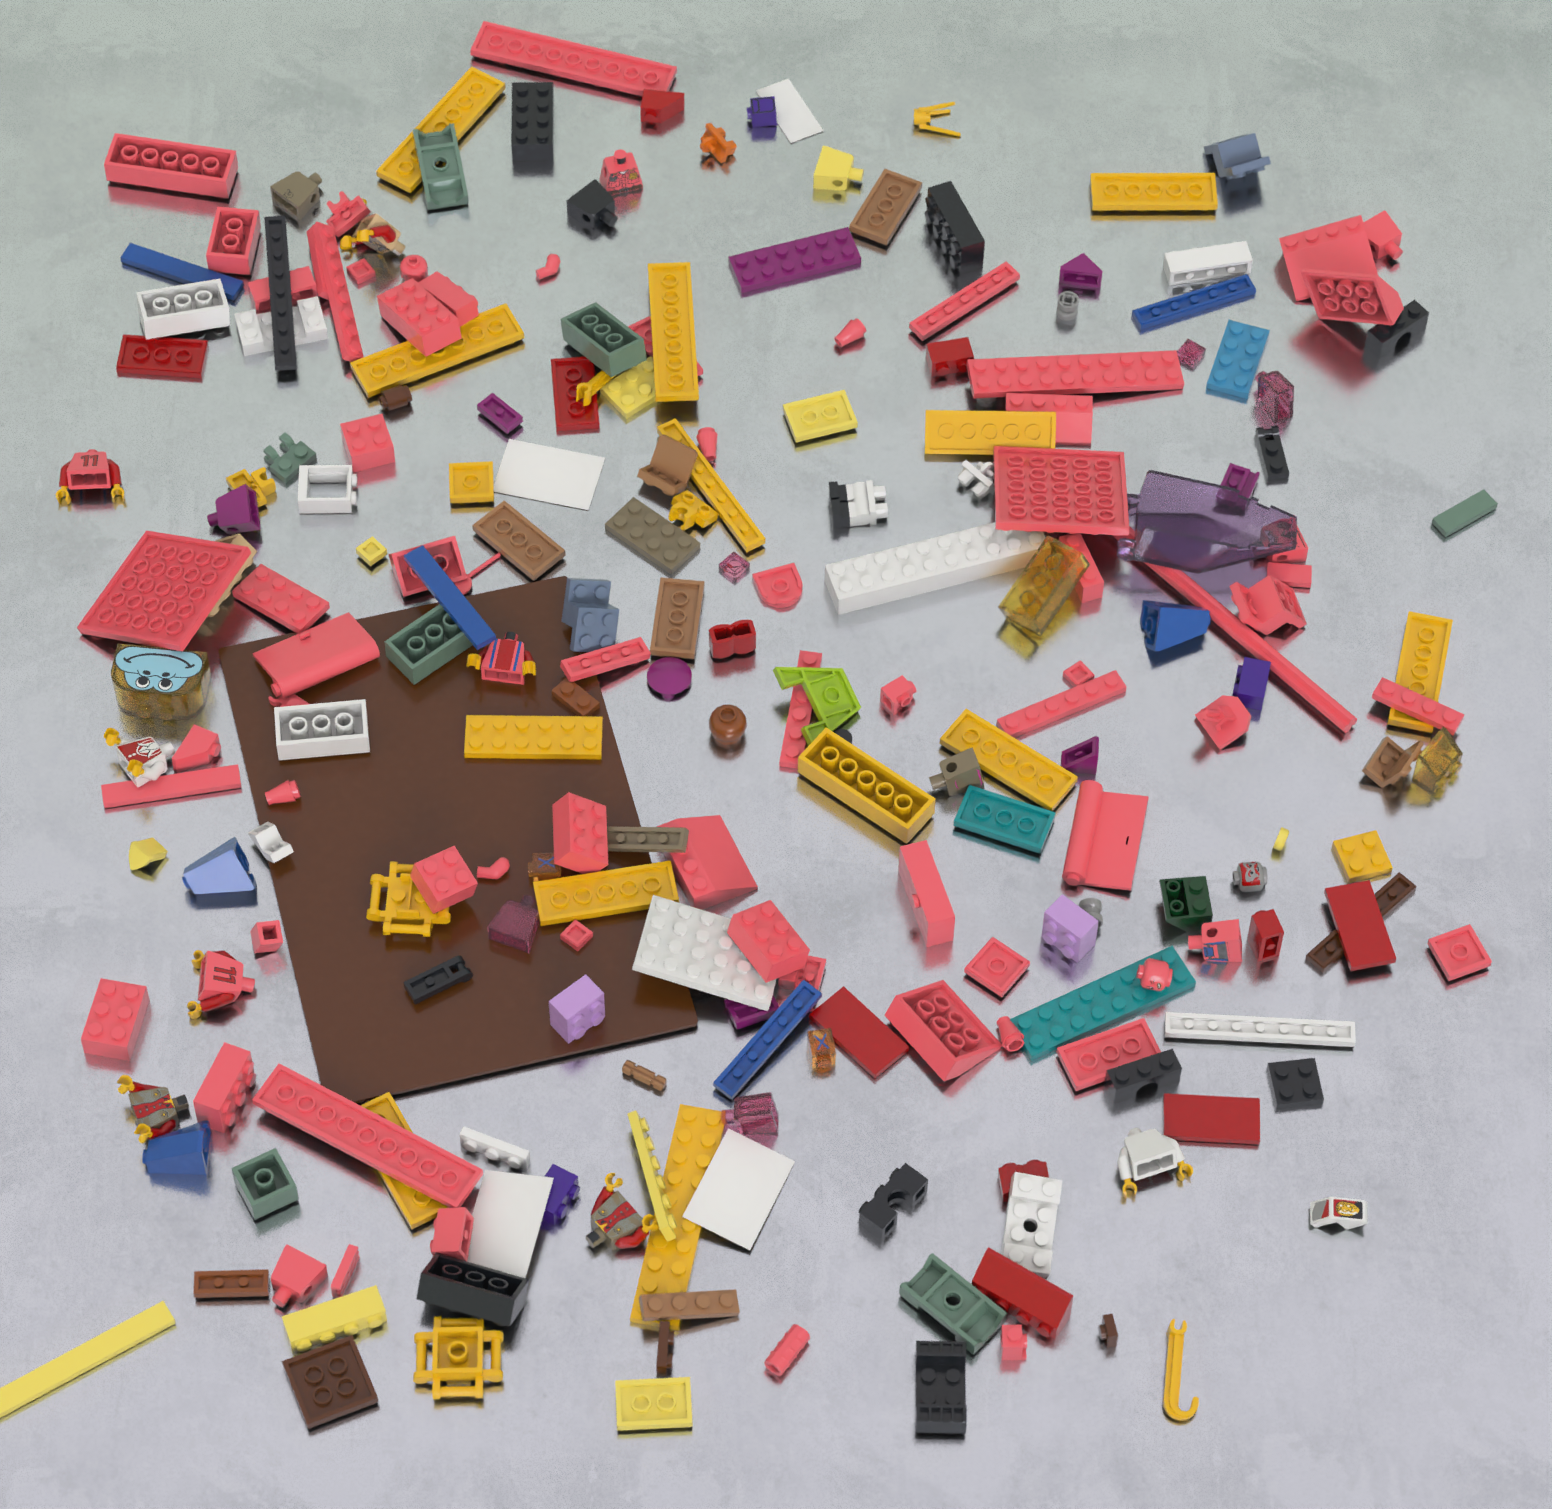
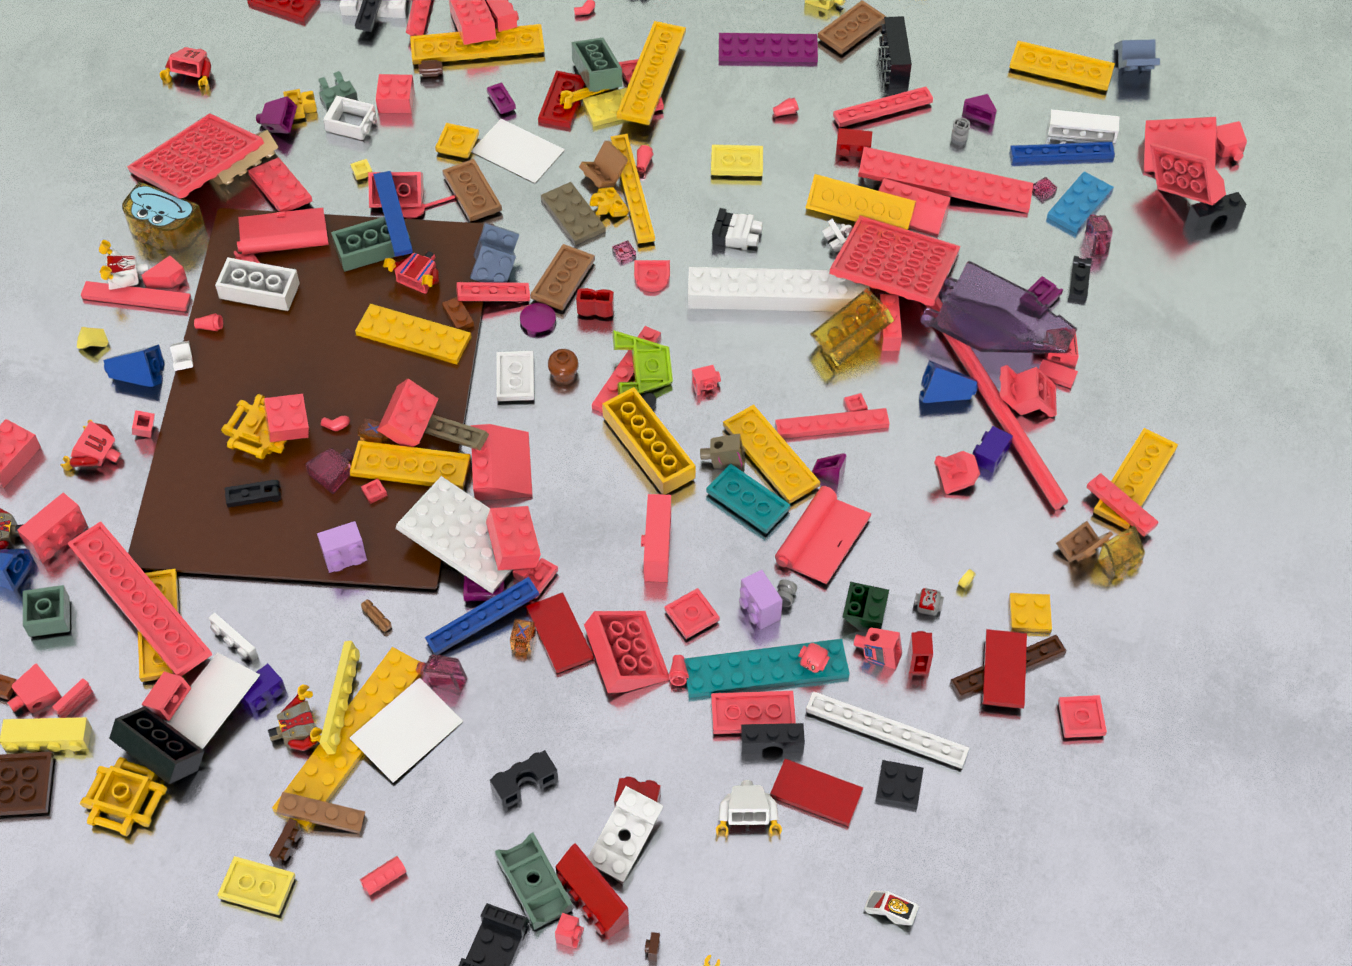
camera: 20 degrees right, 0 degrees up
sand green tile [1432,489,1498,537] -> none
none -> white plate [497,351,534,401]

